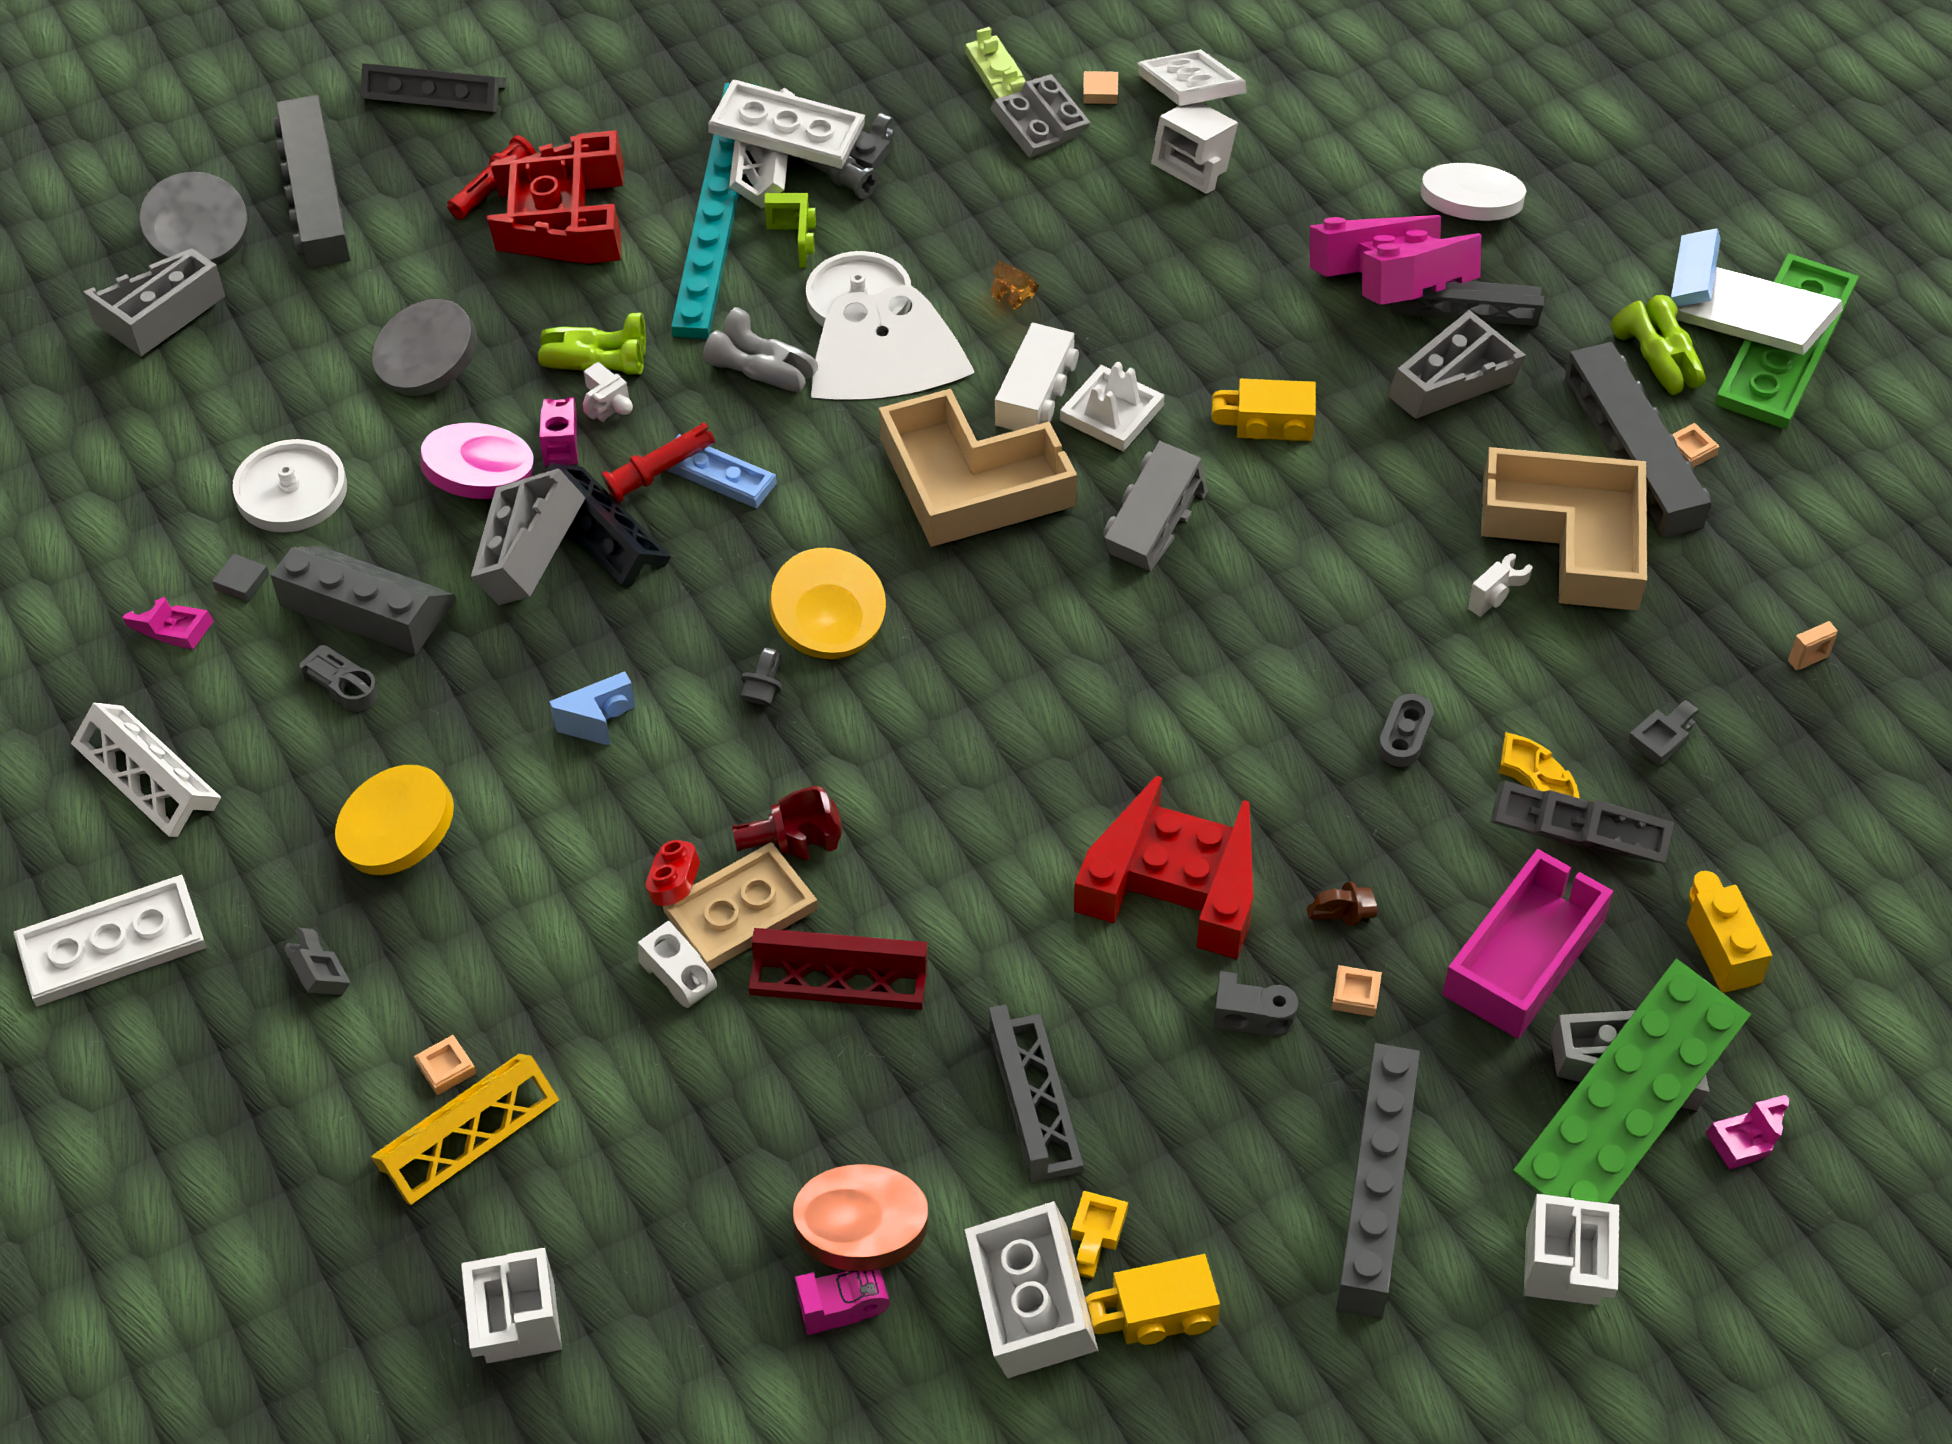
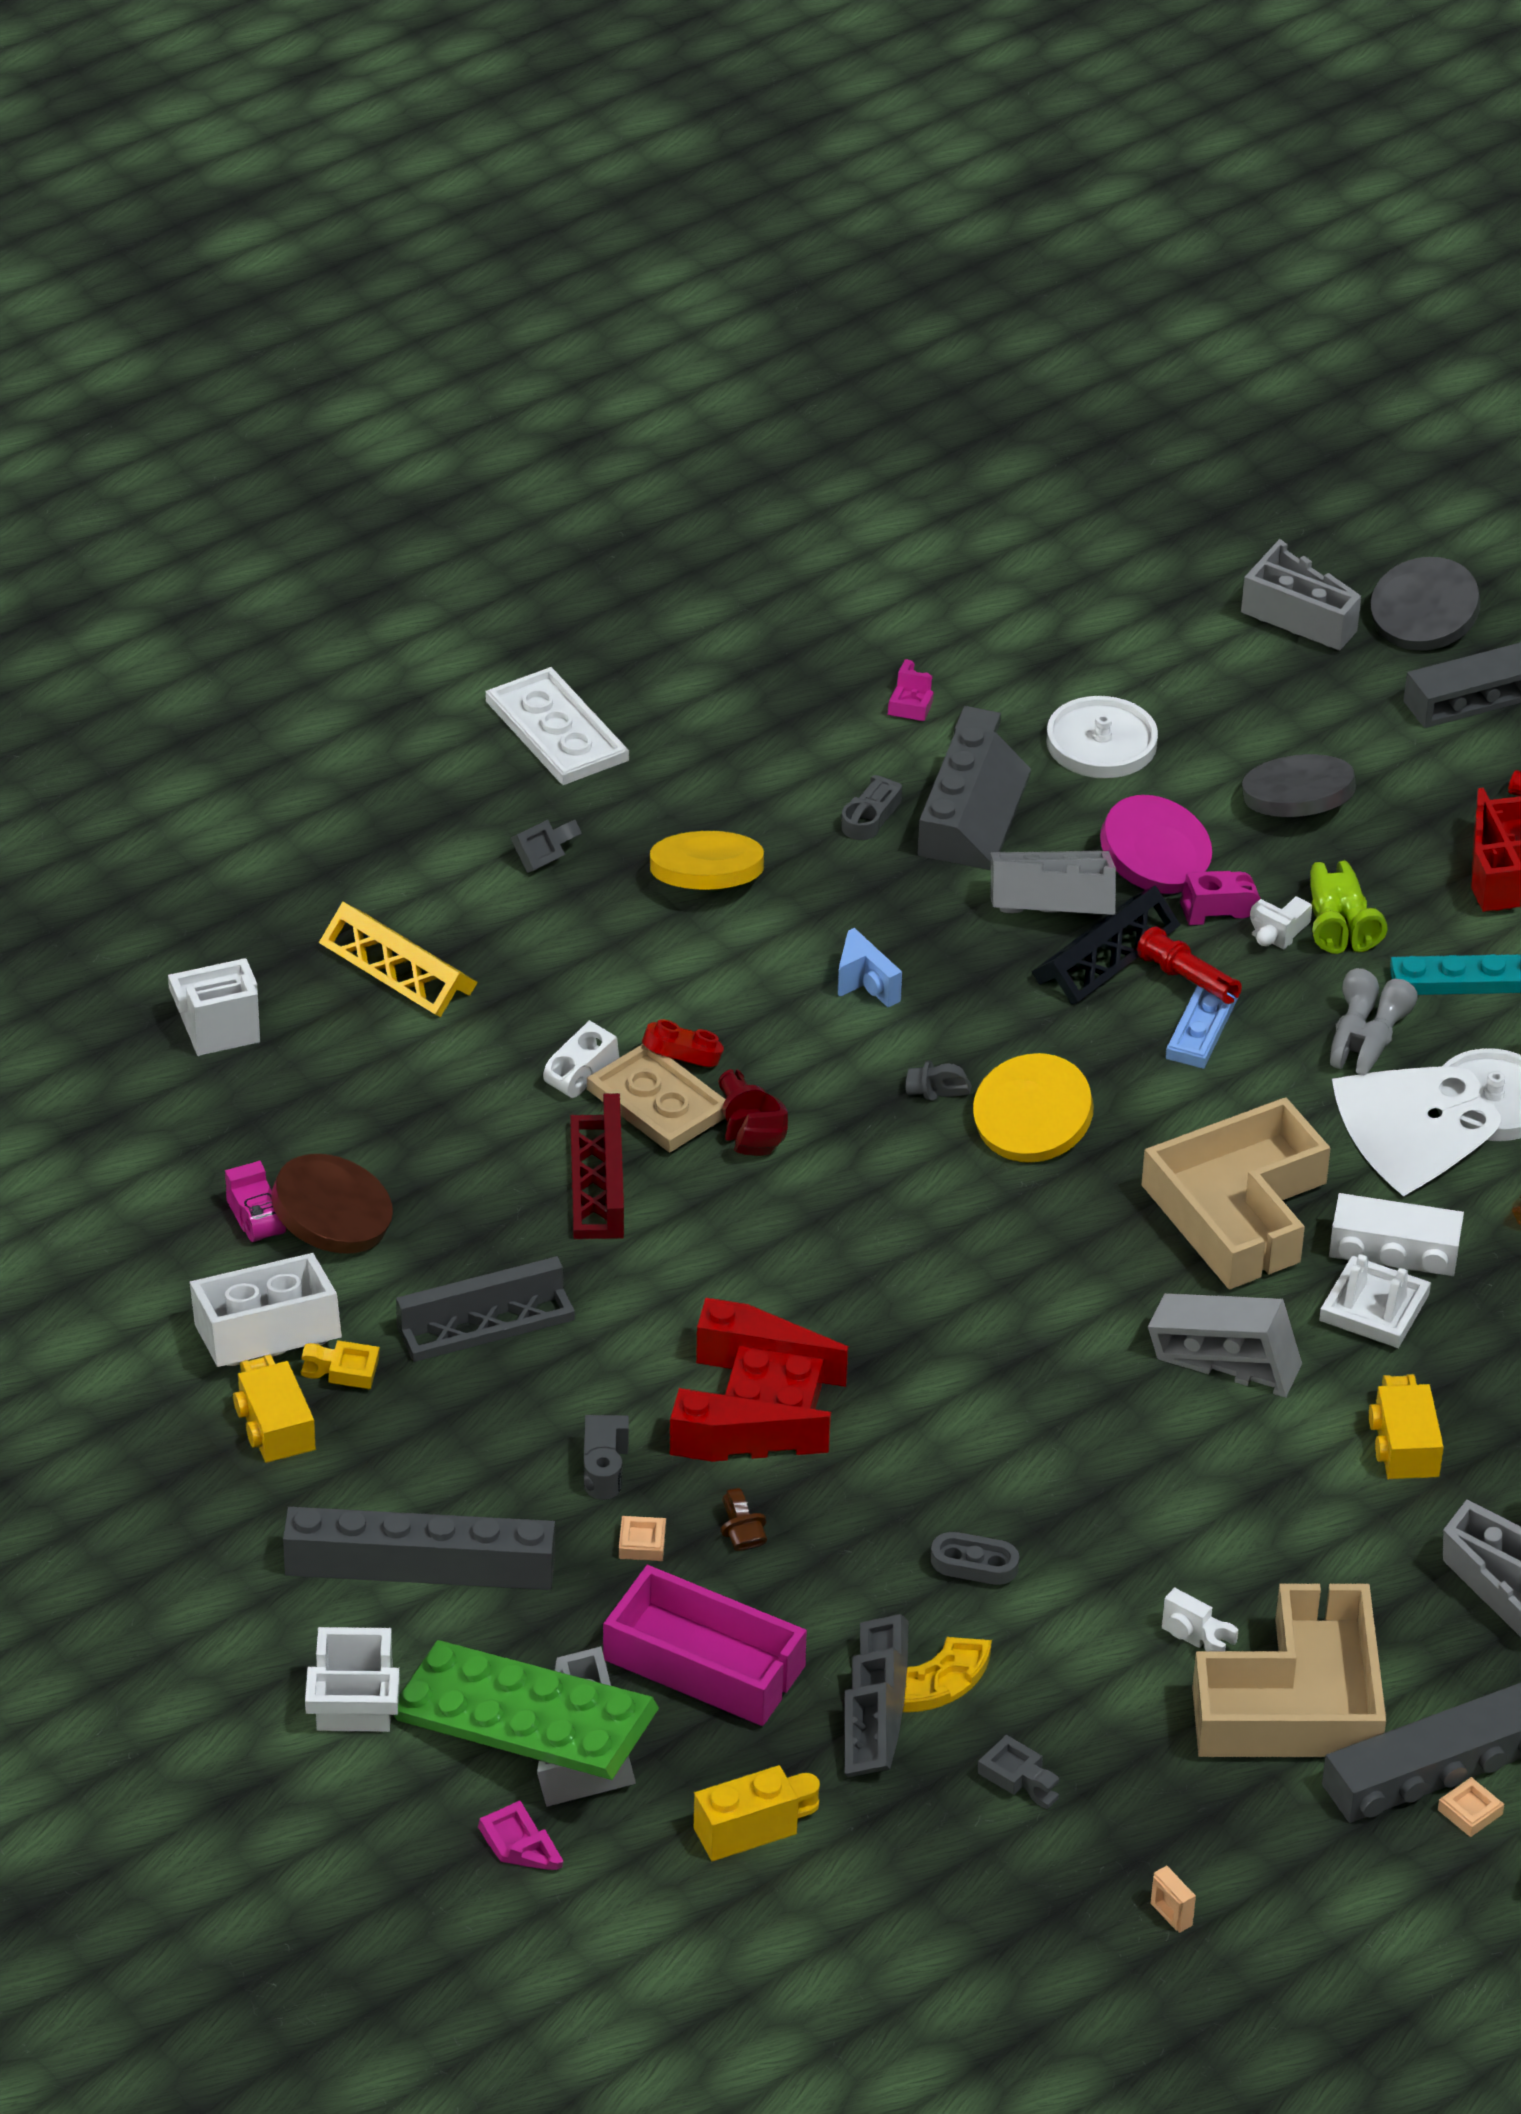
camera: 80 degrees right, 10 degrees down
white fence [71,703,221,837] -> none
light nougat tile [414,1035,476,1096] -> none

